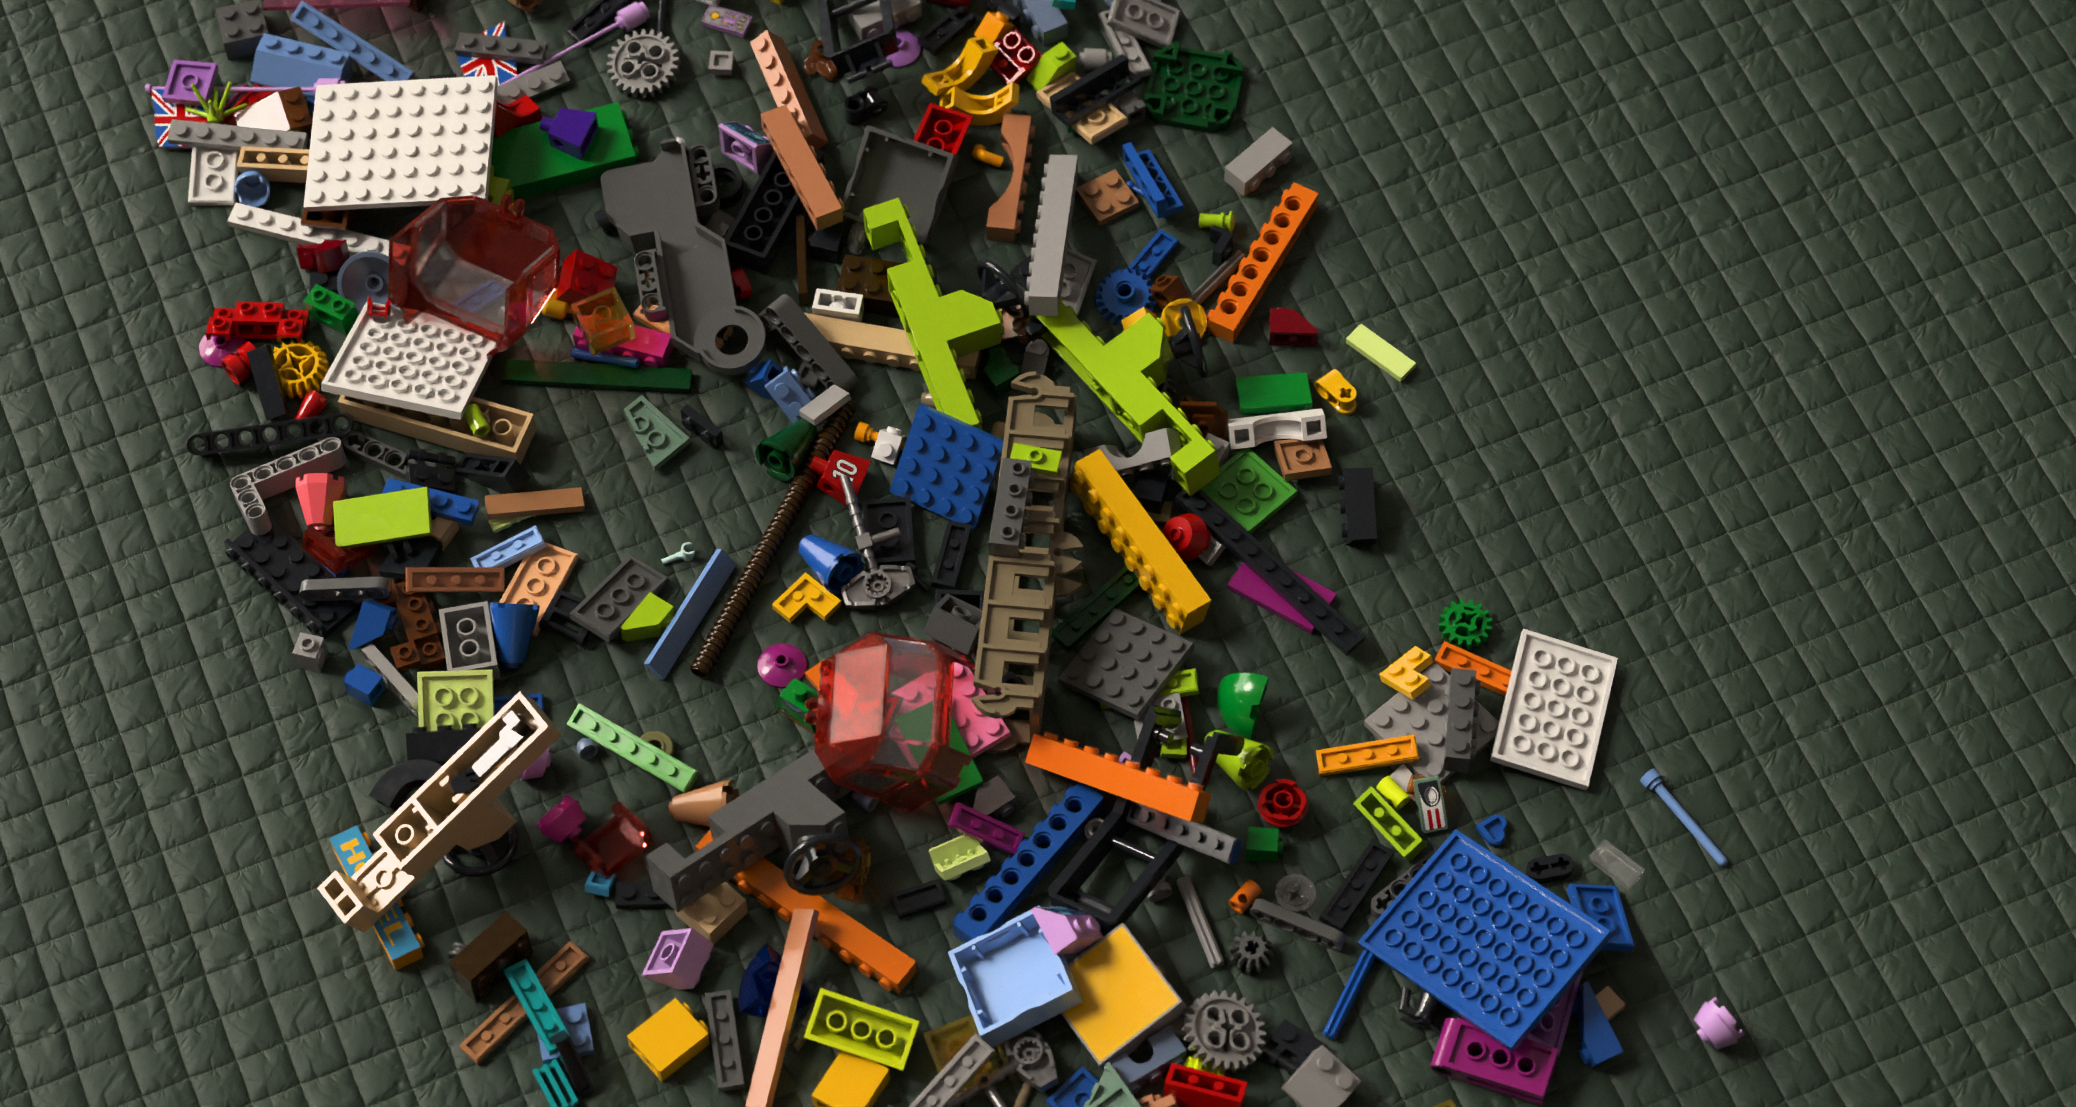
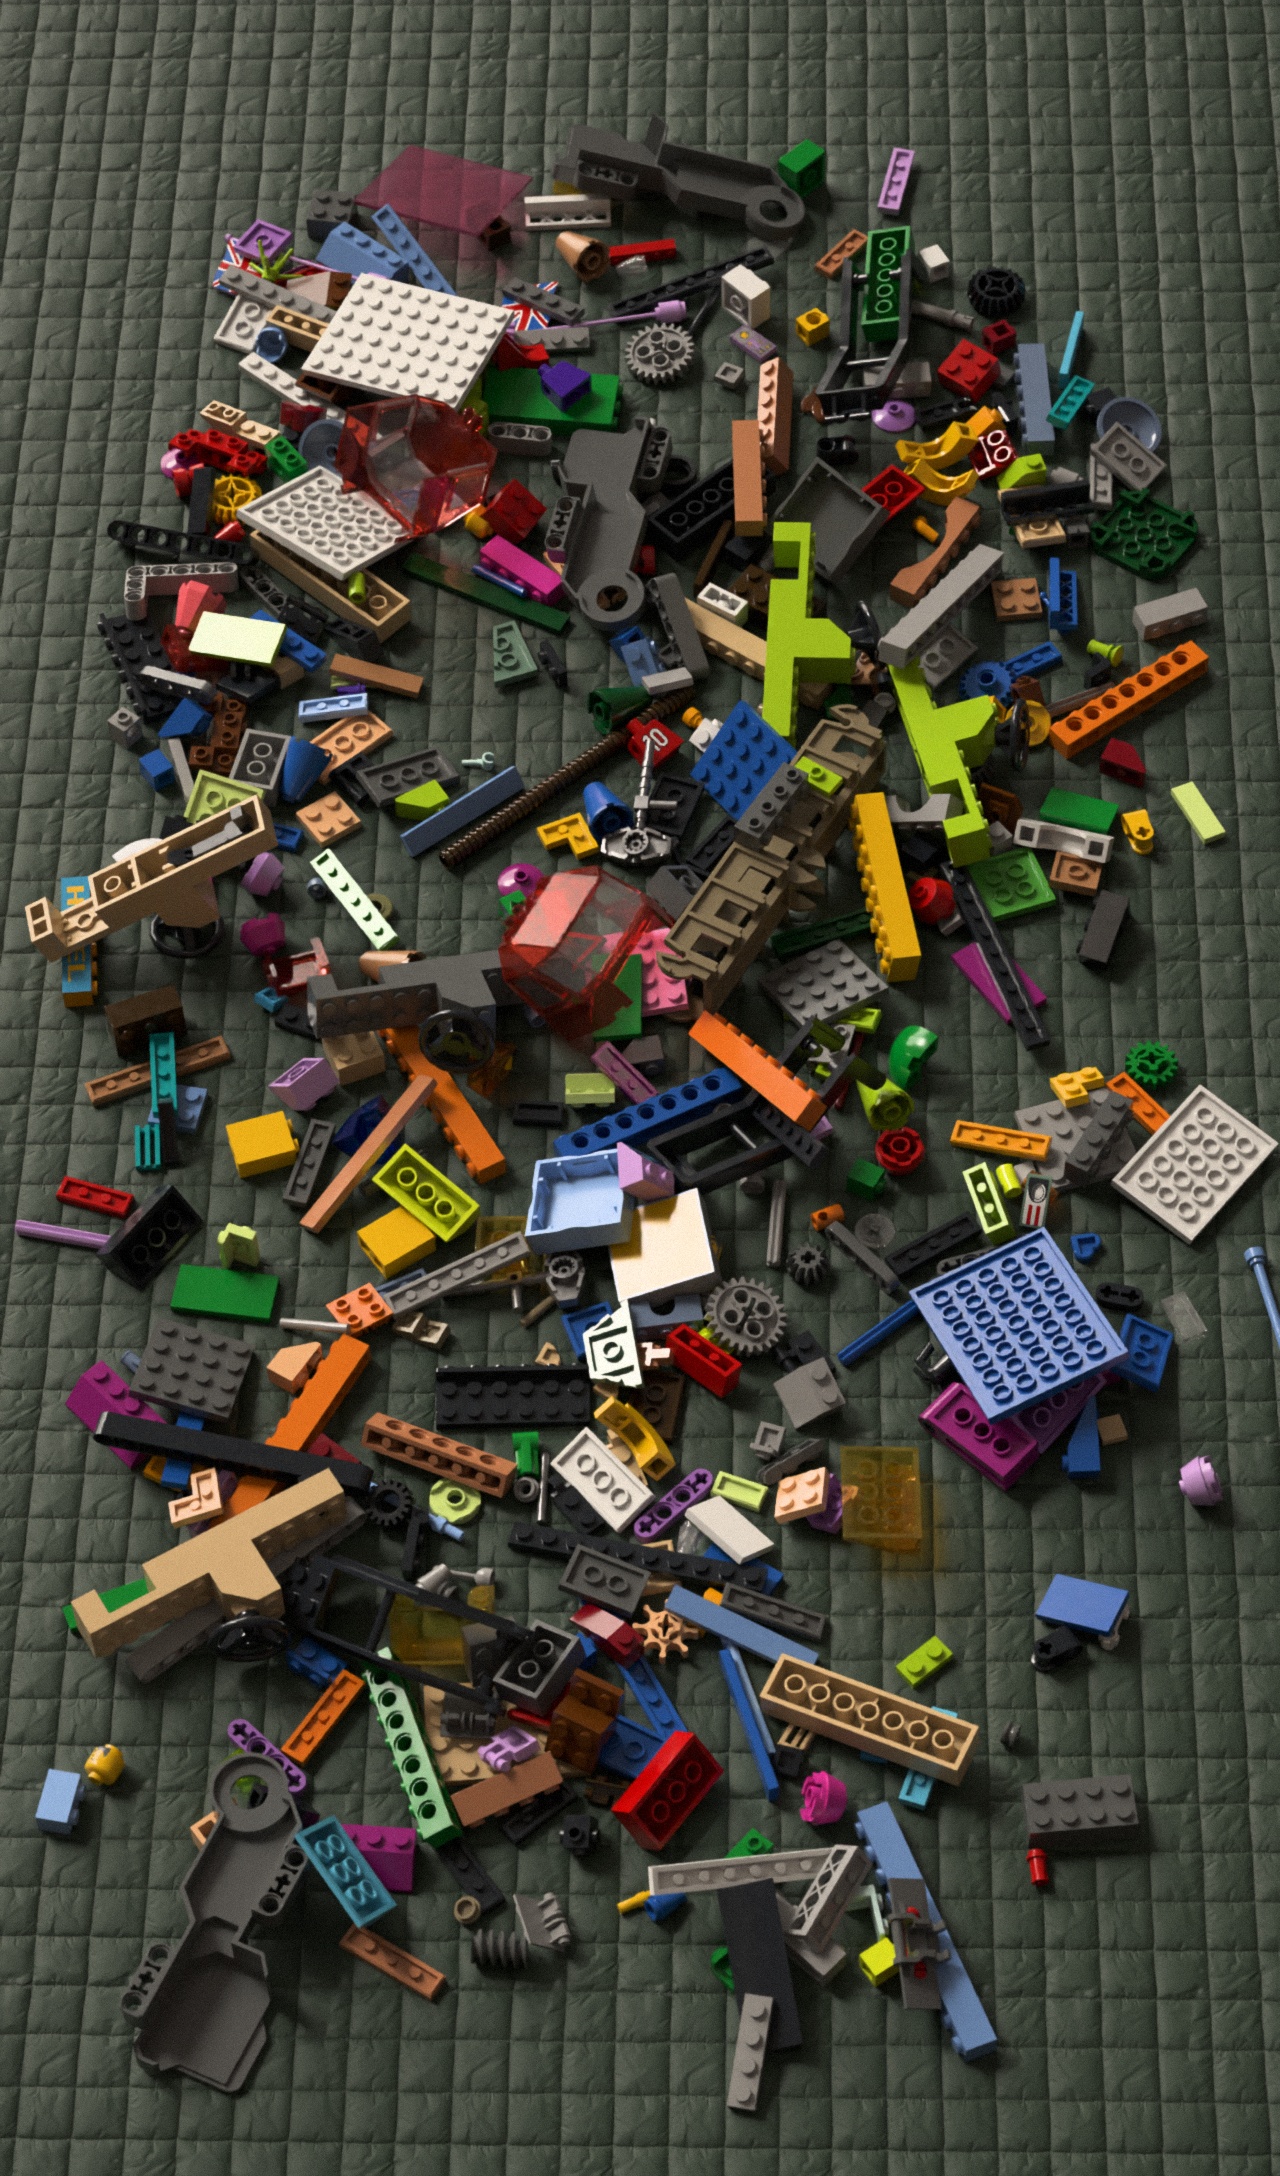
camera: 25 degrees right, 5 degrees down
red piece [367,297,391,320] -> none
nougat tile [406,567,505,592] -> none
clear yellow brick [571,287,636,356] -> none
lavender slope [718,121,774,175] -> none
none -> tan slope [200,400,281,451]
none -> light nougat plate [296,791,361,848]
none -> dark purple pin [337,683,367,697]
none -> light grey beam [488,422,552,456]

